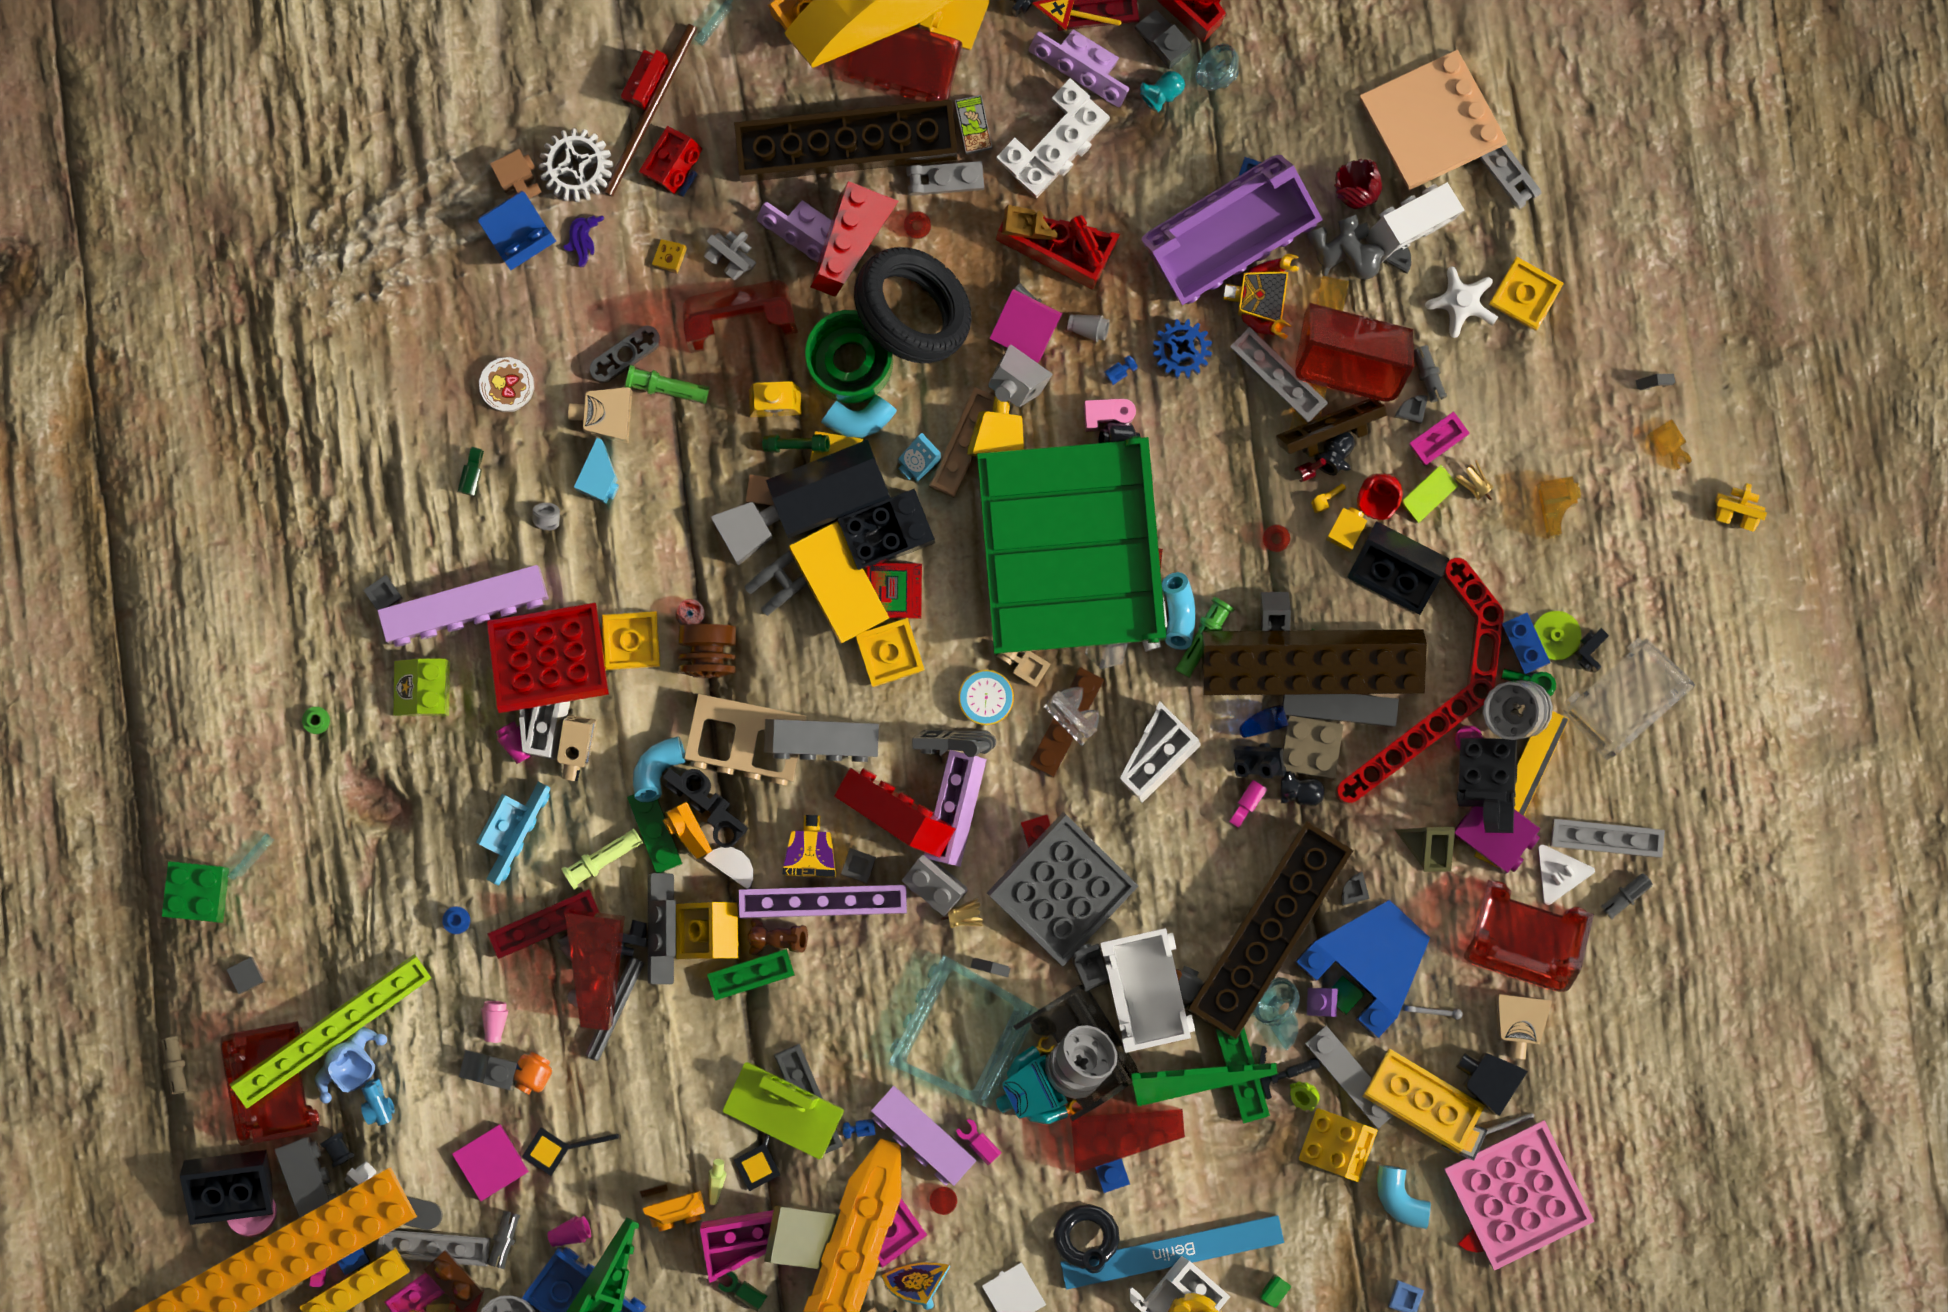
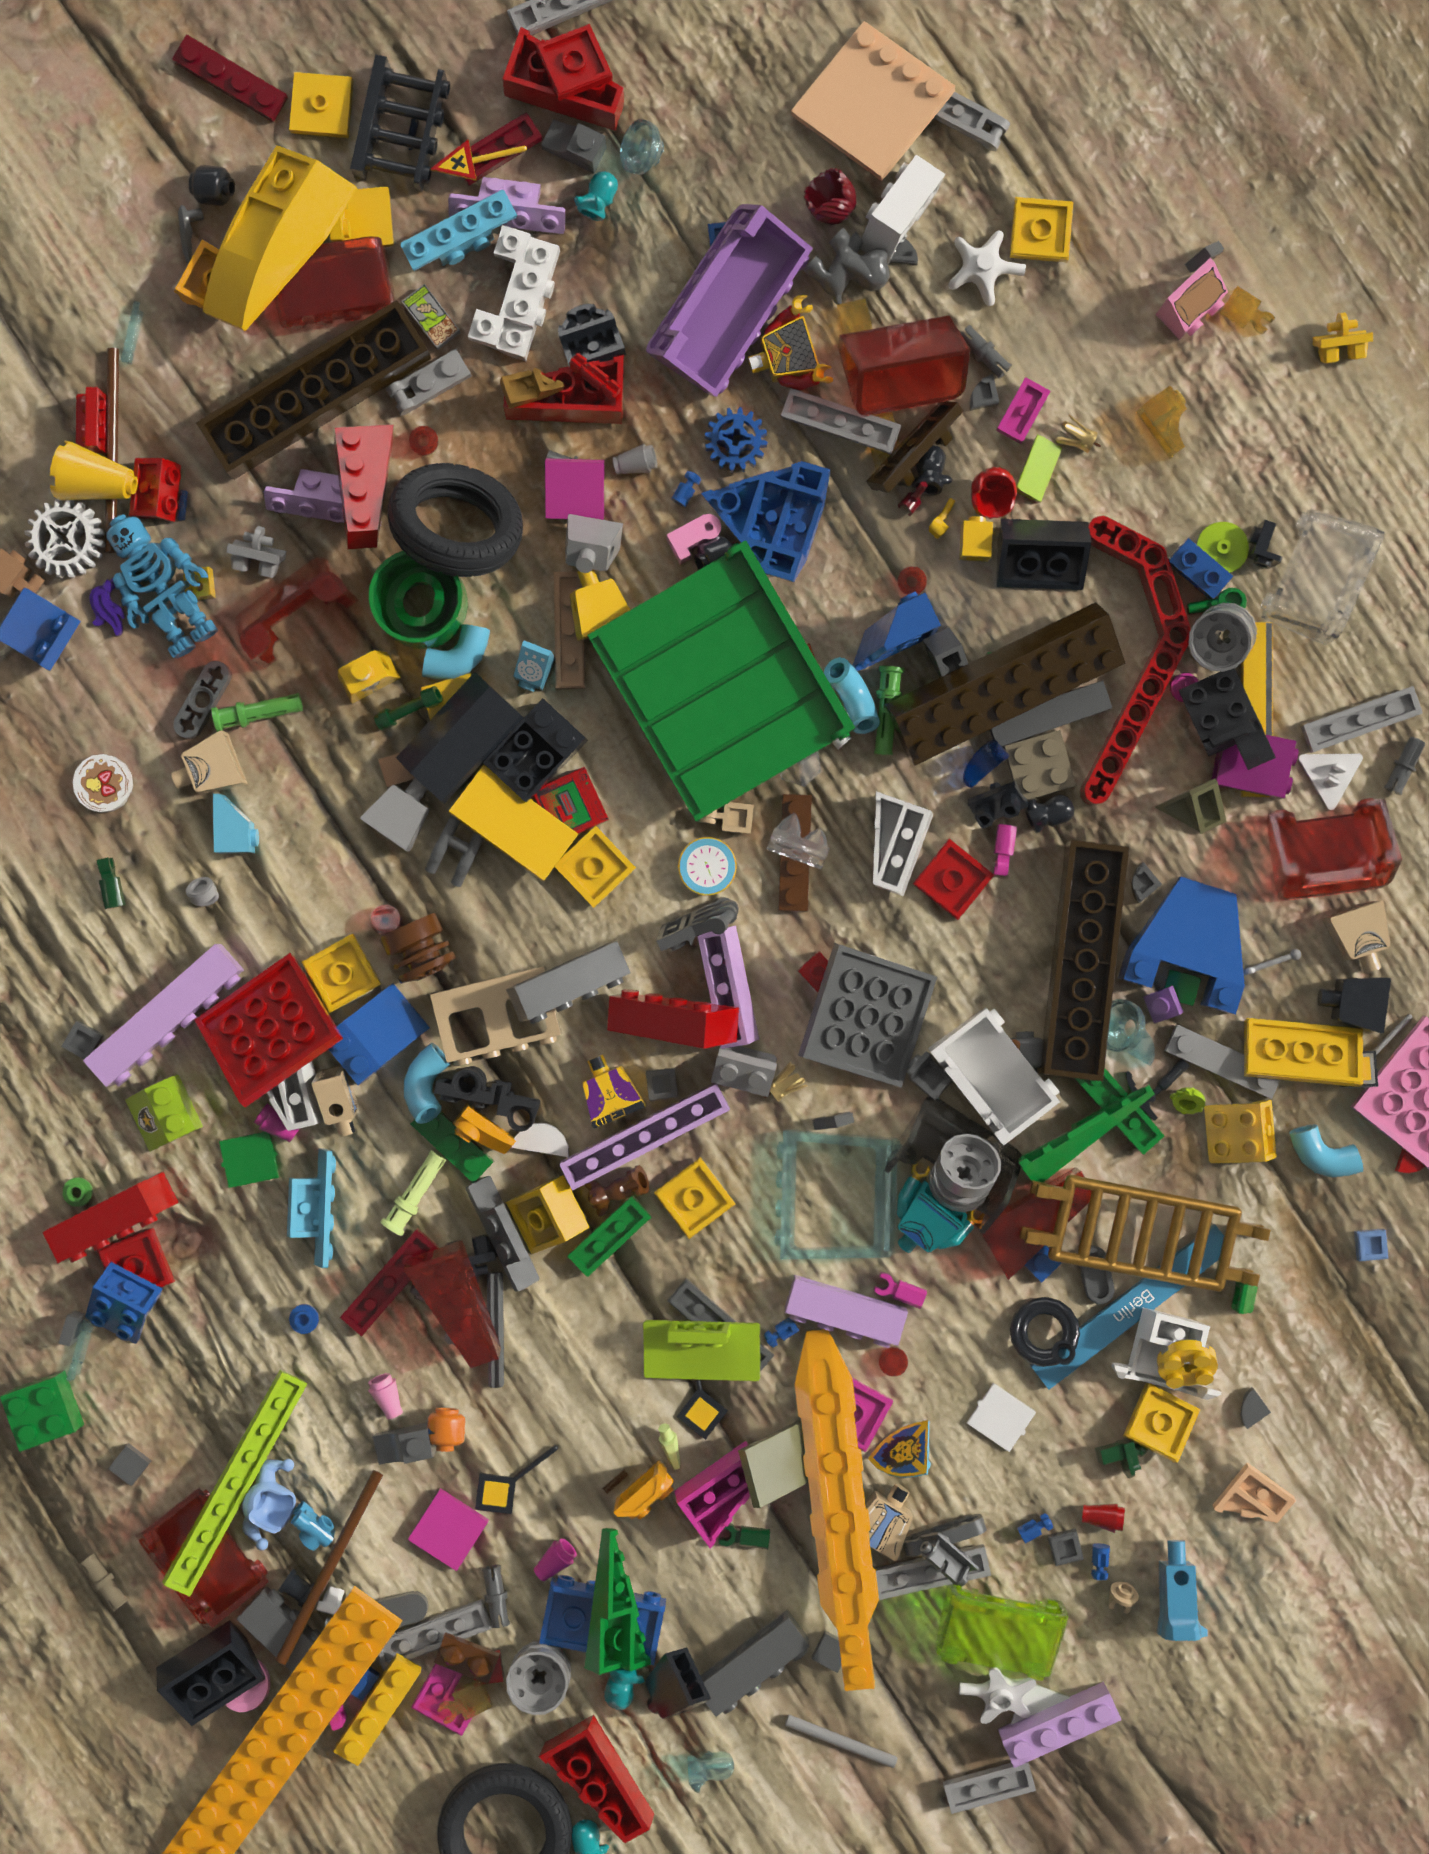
camera: 30 degrees left, 5 degrees up
none -> red wedge [42,1172,179,1263]
none -> yellow cone [50,441,138,500]
none -> dark grey tile [58,1311,86,1347]
none -> blue bracket [85,1262,163,1344]
none -> red tile [97,1228,175,1287]
none -> dark azure piece [106,515,218,658]
none -> green piece [219,1132,279,1188]
none -> reddish brown piece [275,1470,383,1665]
none -> blue slope [328,983,430,1085]
none -> medium azure bracket [400,190,518,271]
none -> black slope [558,304,627,365]
none -> yellow plate [654,1157,735,1239]
none -> blue wedge [701,461,830,582]
none -> blue wedge [853,592,941,672]
none -> red tile [912,838,994,920]
none -> pearl gold bar [1019,1175,1271,1292]
none -> dark grey tile [1079,1245,1115,1304]
none -> slope [1156,258,1228,340]

